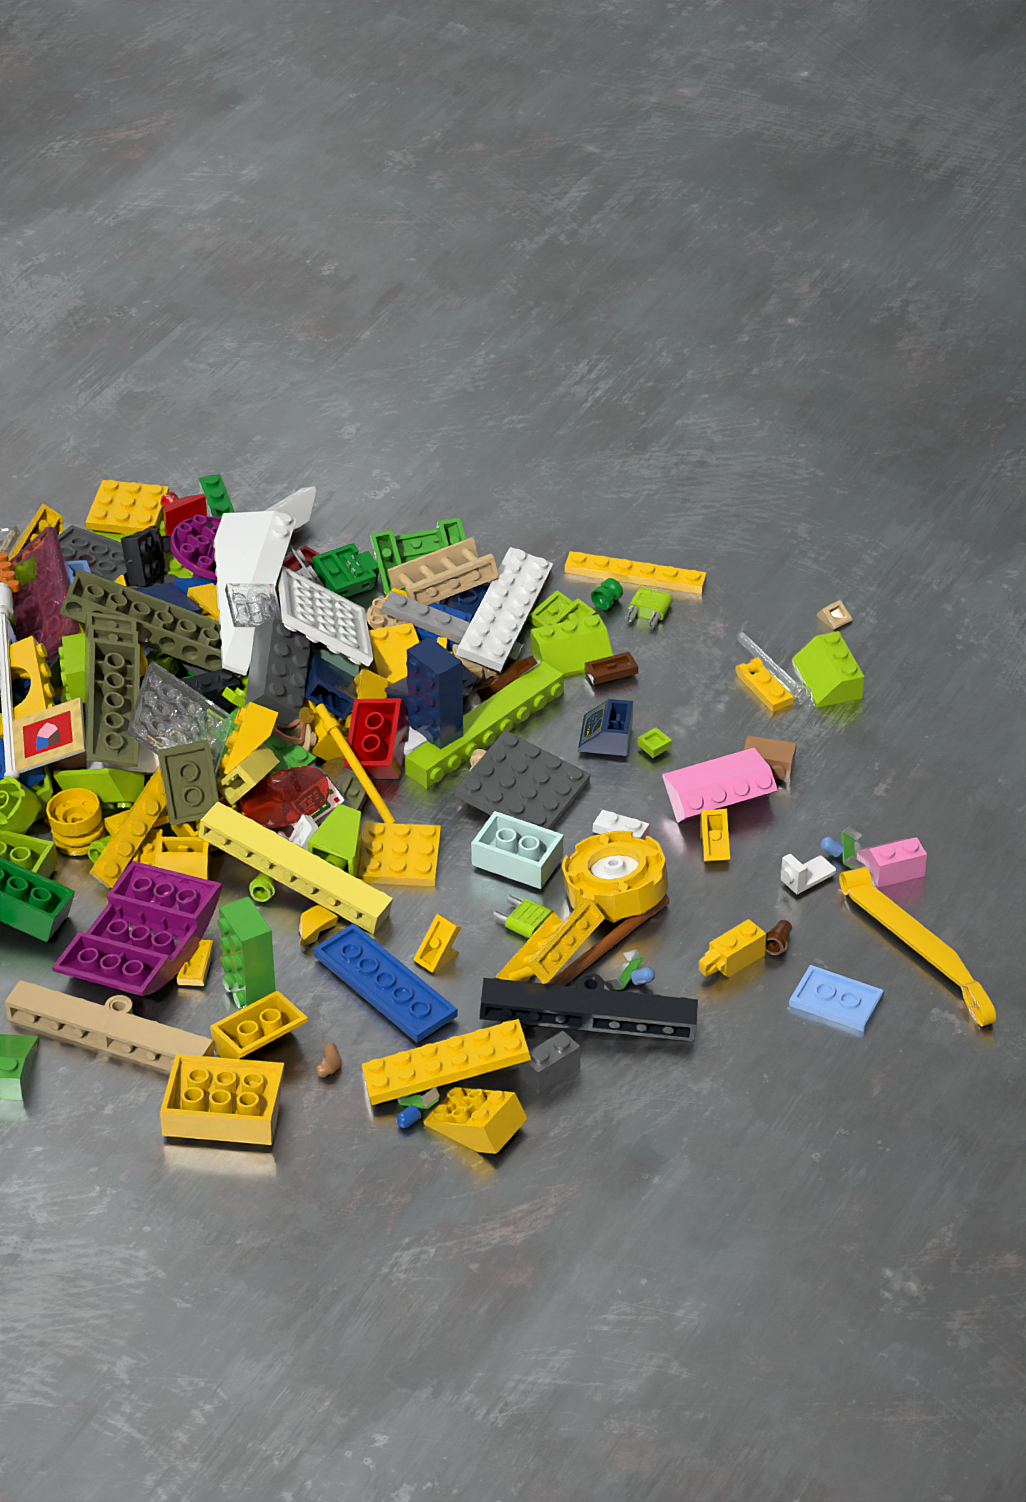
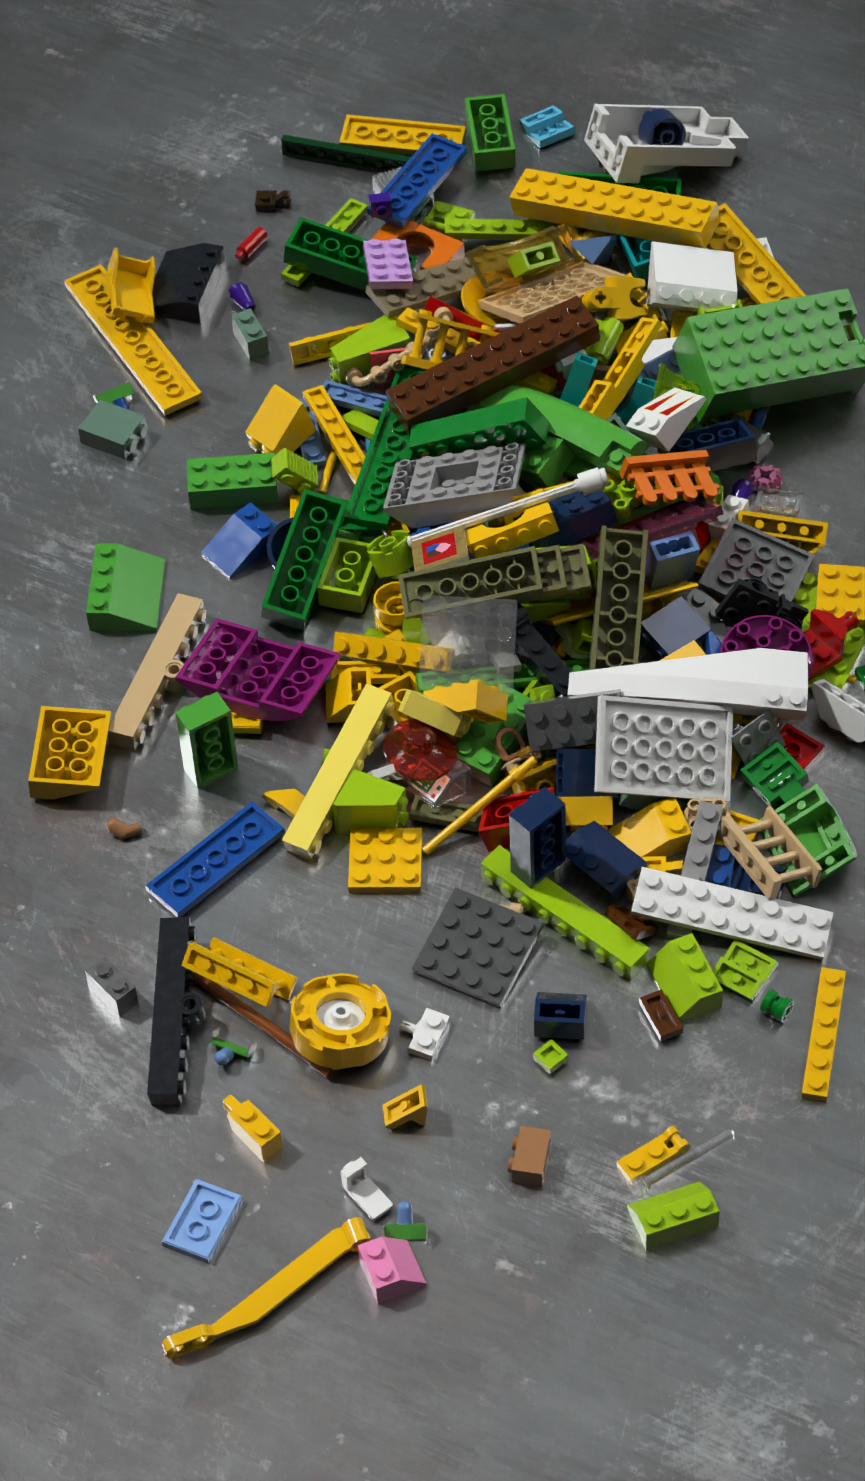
camera: 90 degrees right, 10 degrees up
clear neon green slope [14,557,37,586] -> none
olive plate [157,740,219,825] -> none
yellow slope [210,990,308,1059] -> none
clear plate [225,583,282,627] -> none
yellow plate [362,1019,531,1105] -> none
piece [396,1087,440,1128] -> none
yellow slope [413,914,462,973] -> none
yellow slope [423,1087,528,1154] -> none
light aqua brick [471,811,564,889] -> none
lime piece [493,895,554,939] -> none
lime piece [625,587,673,628] -> none
bright pink slope [662,748,778,823] -> none
reddish brown cone [765,920,792,955] -> none
tan slope [817,600,853,630] -> none

